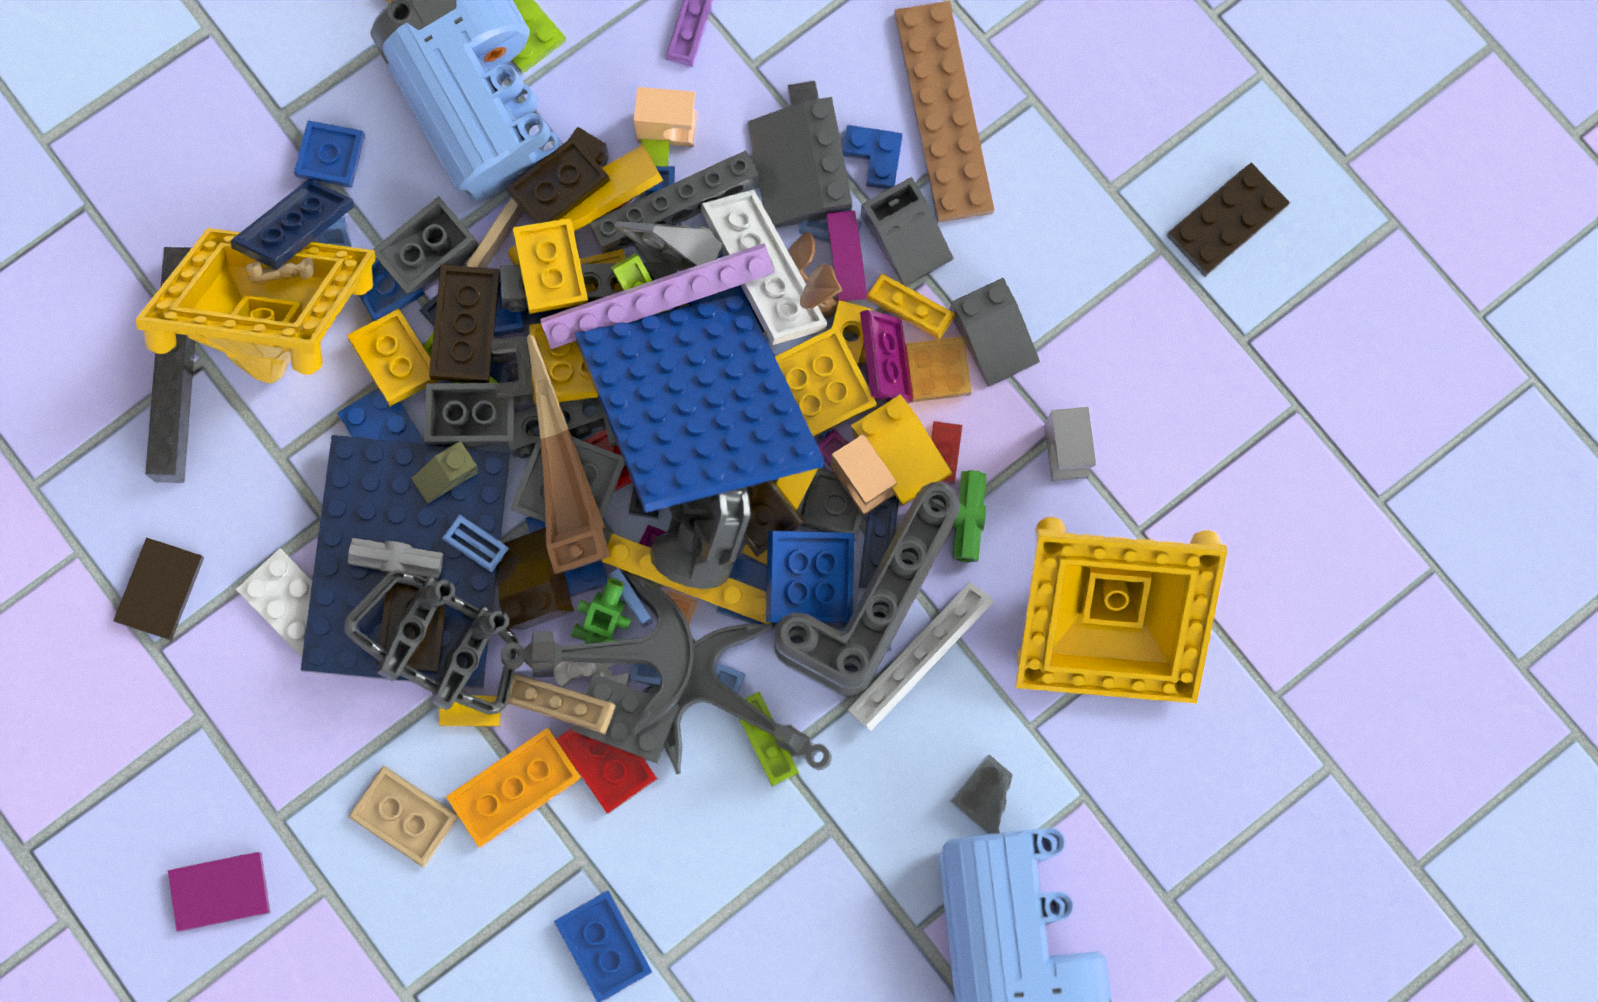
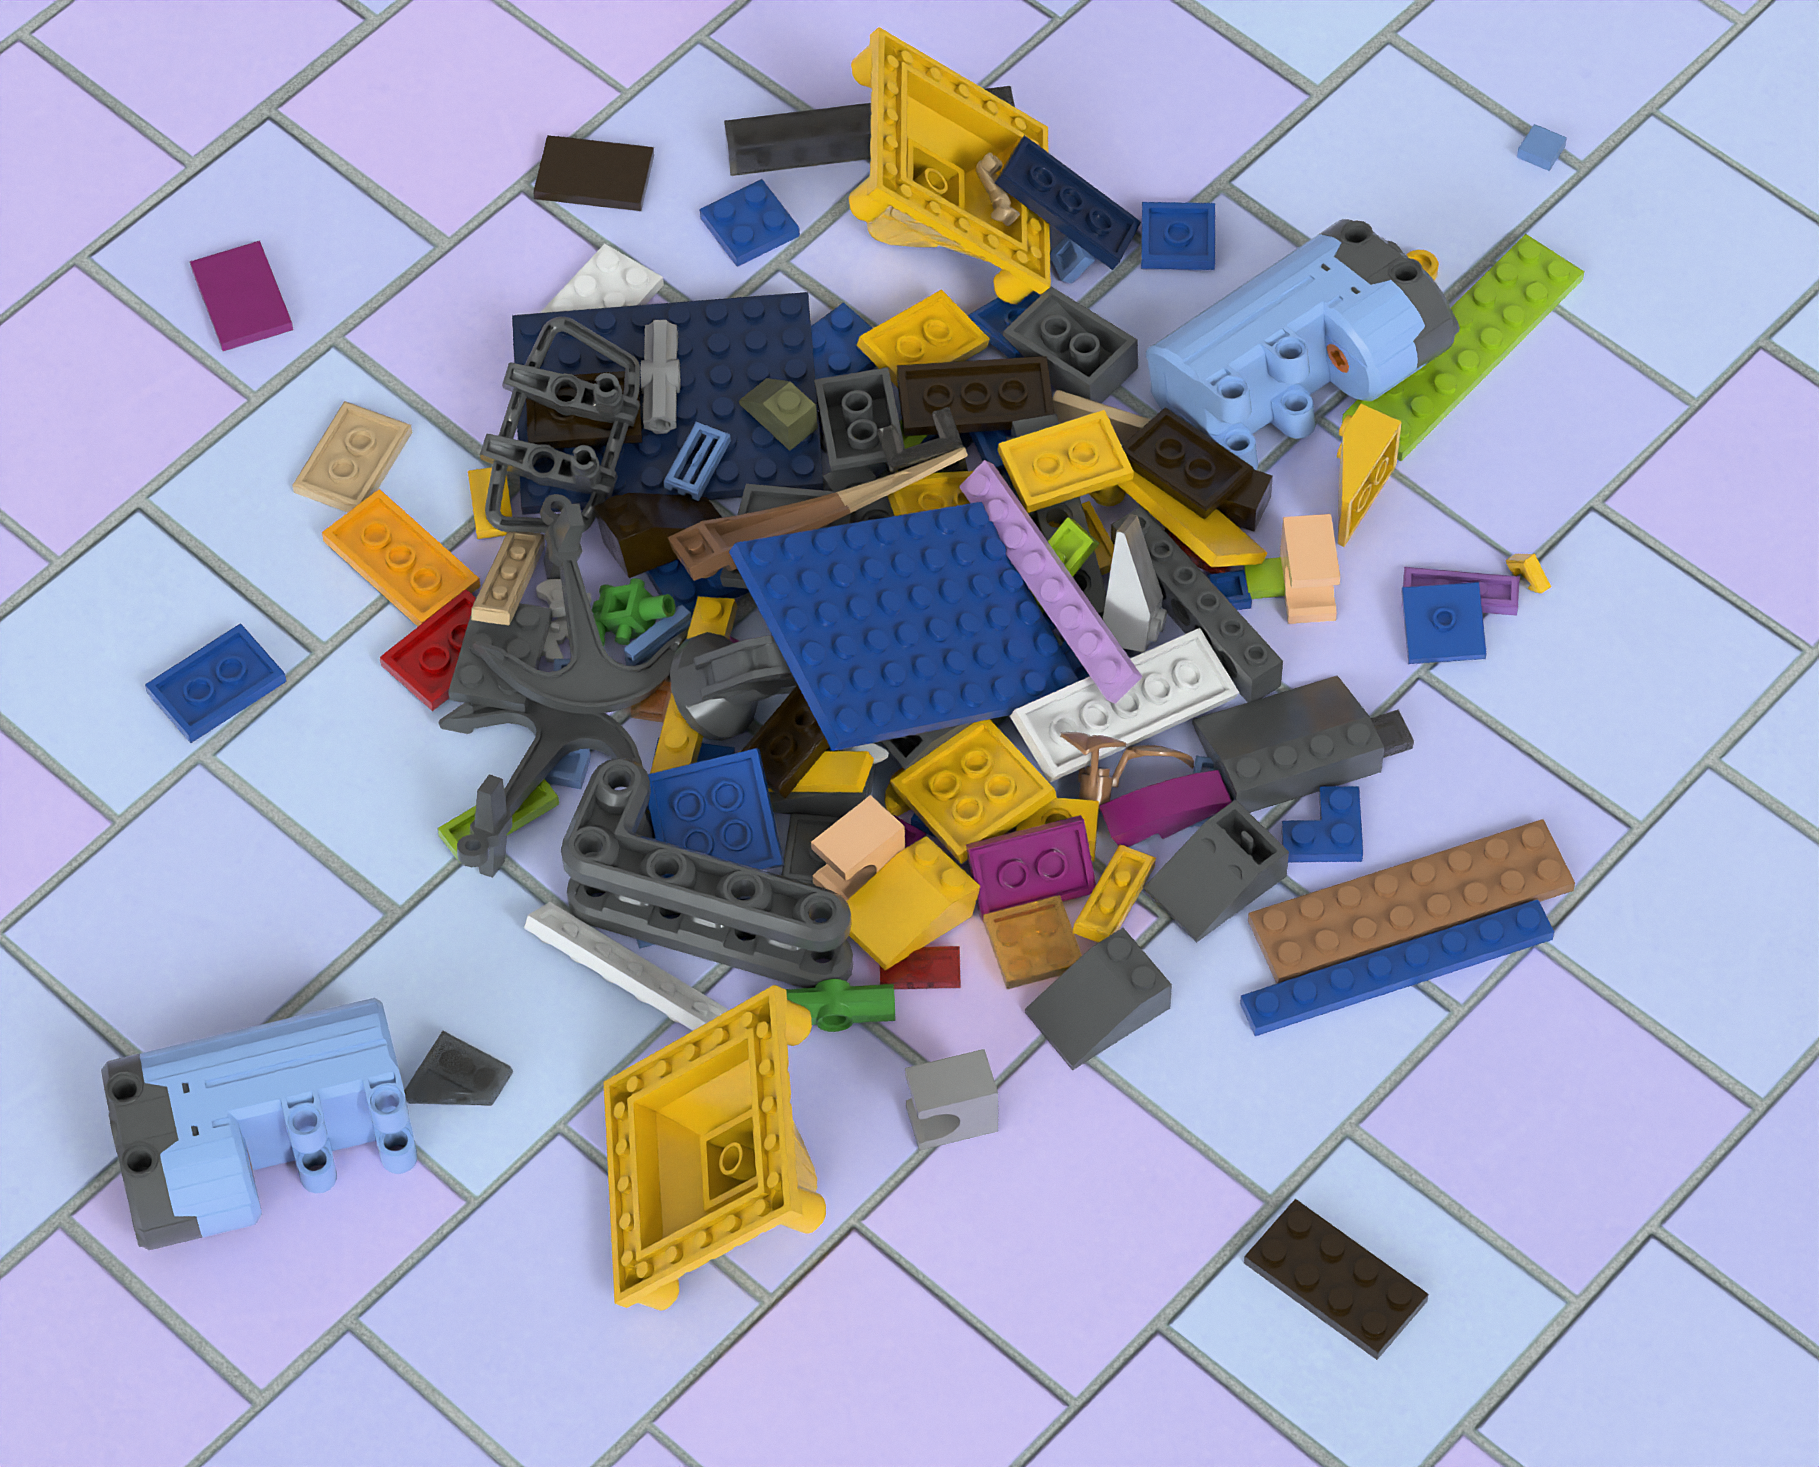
camera: 85 degrees right, 20 degrees down
none -> blue plate [699,179,800,267]
none -> blue plate [1240,899,1554,1036]
none -> yellow slope [1337,404,1402,547]
none -> blue plate [1401,582,1487,664]

